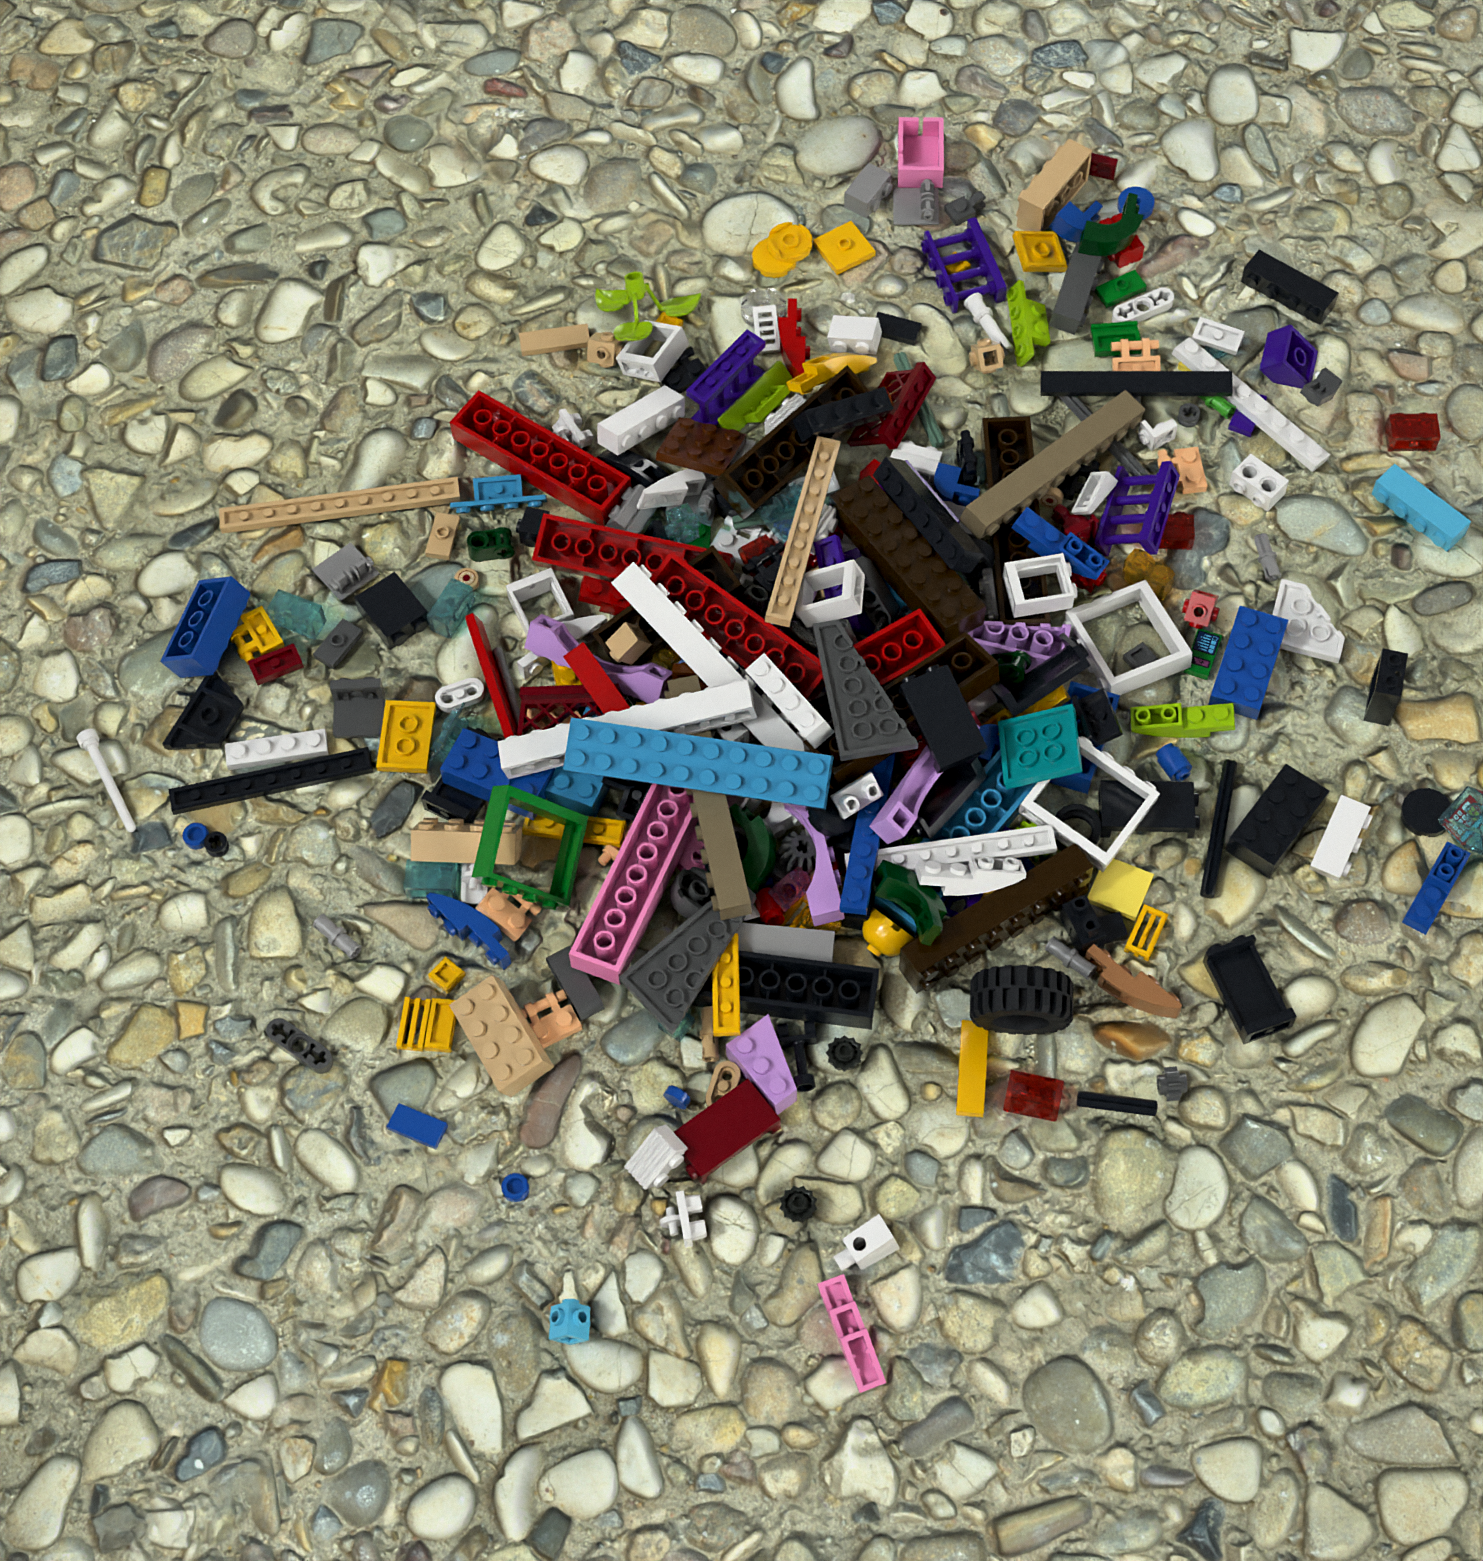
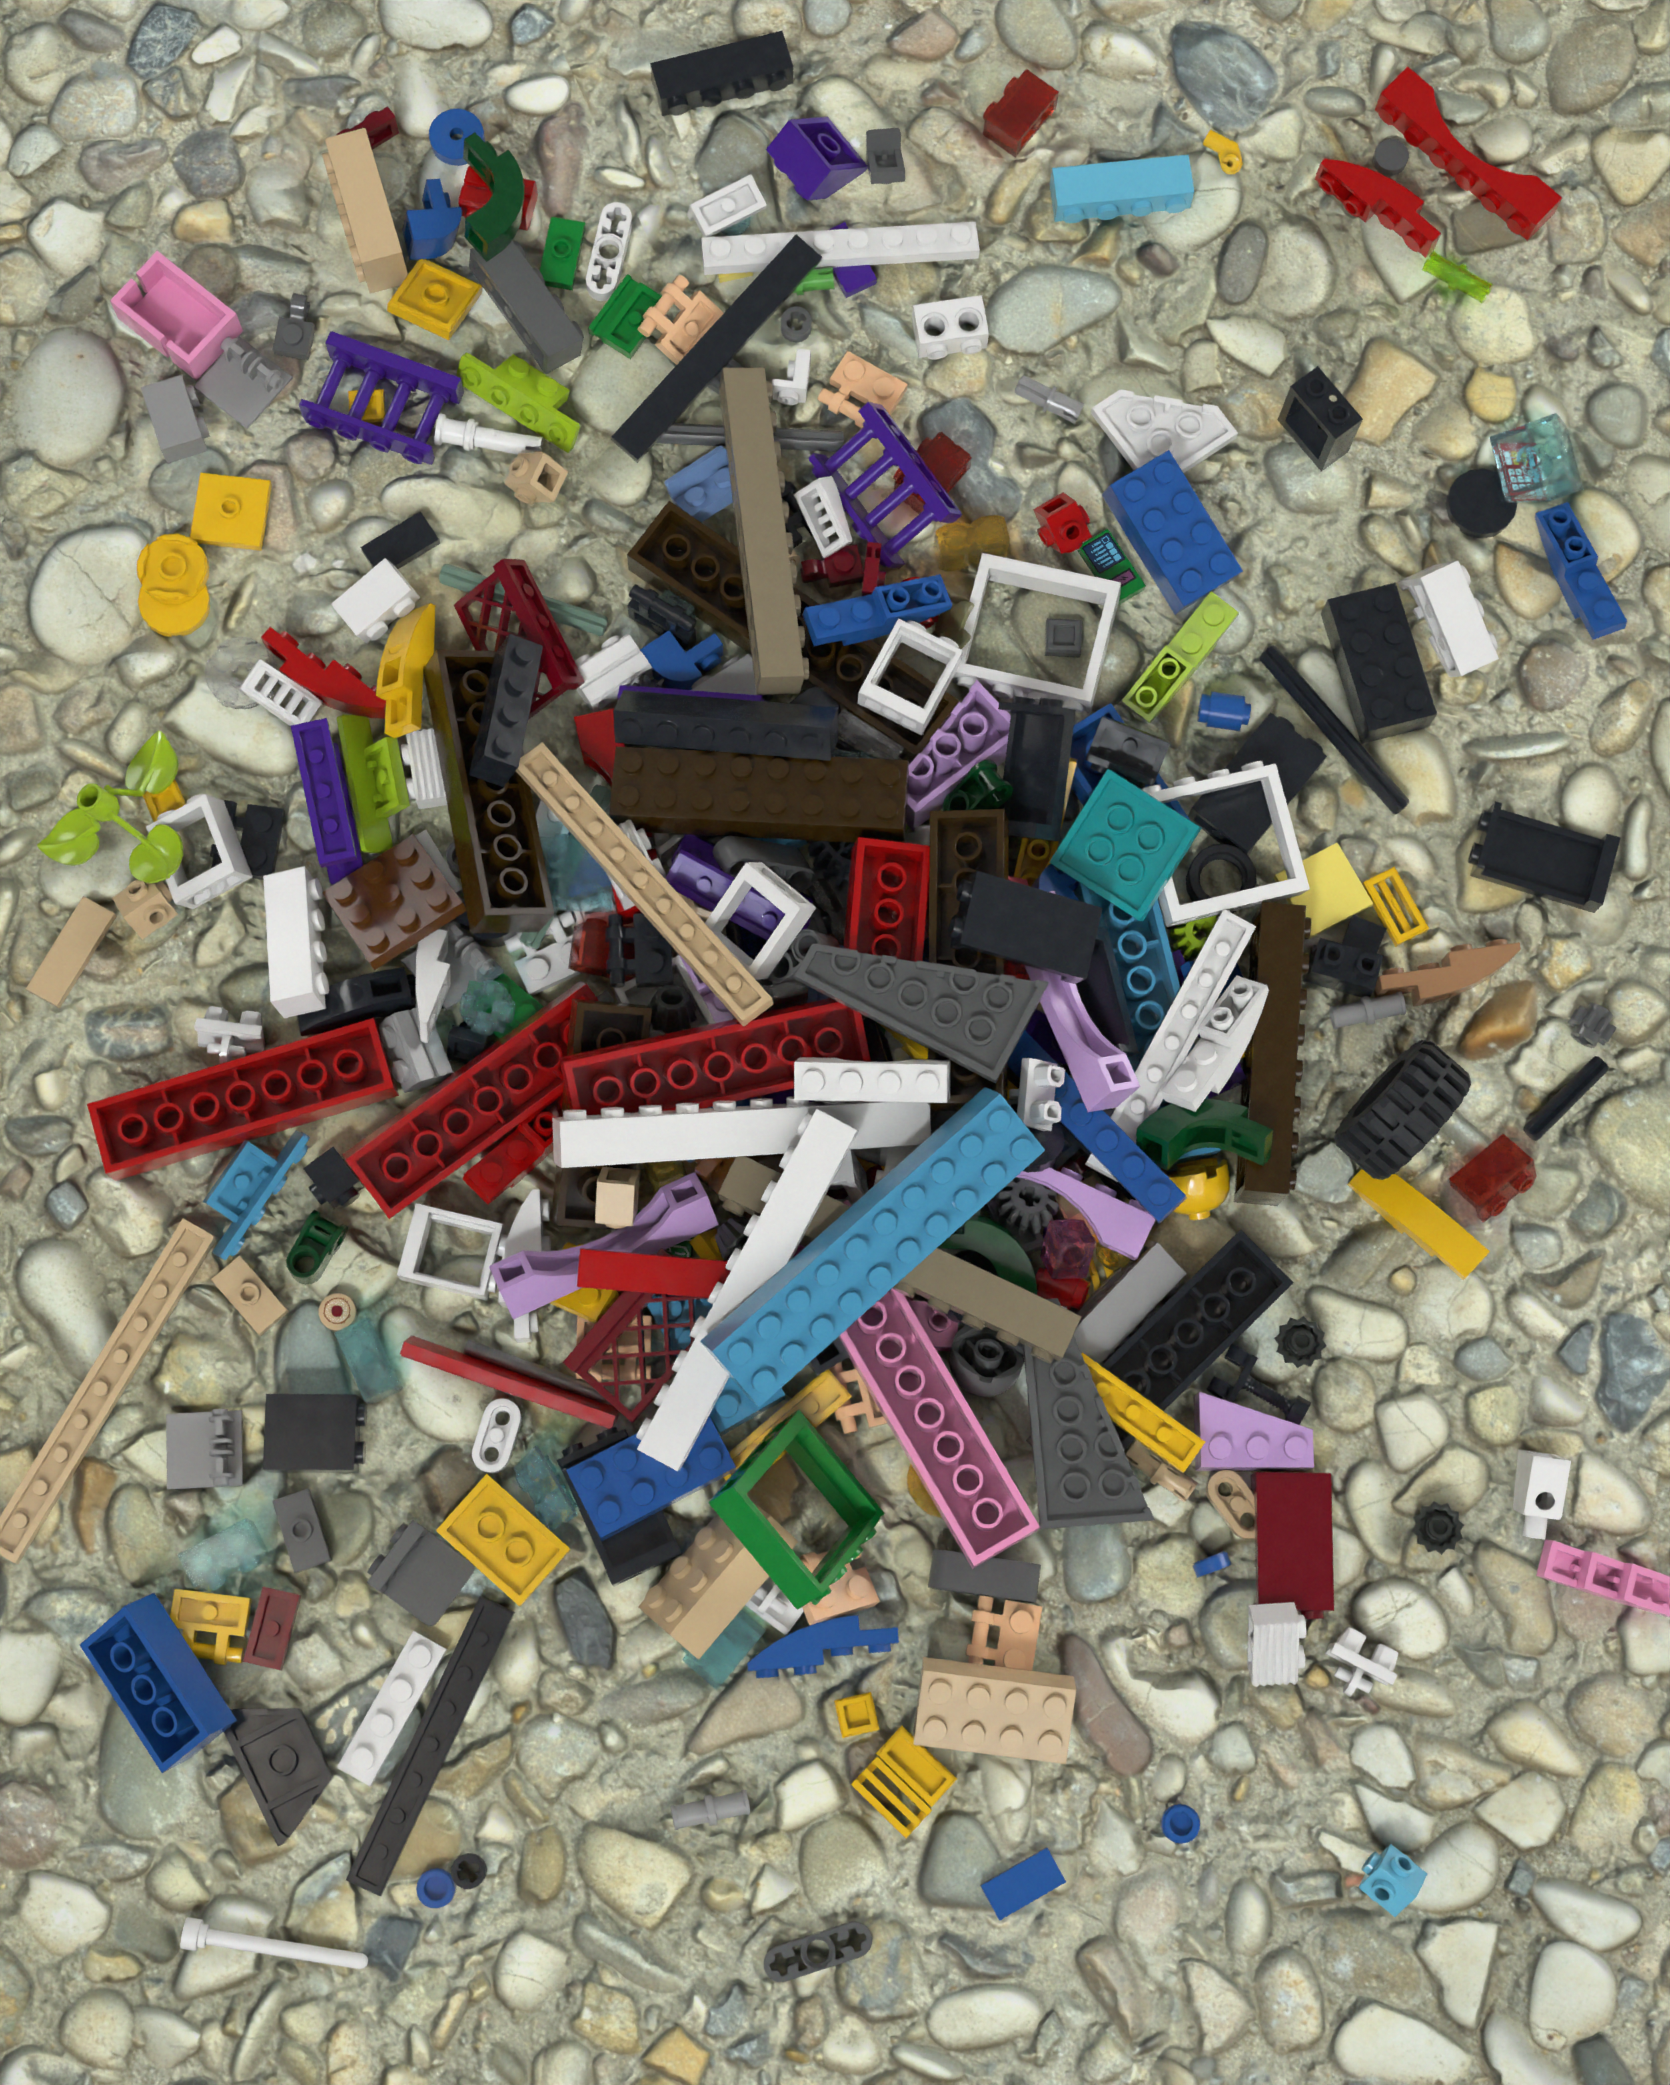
camera: 60 degrees left, 15 degrees up
none -> medium blue bracket [665,445,733,523]

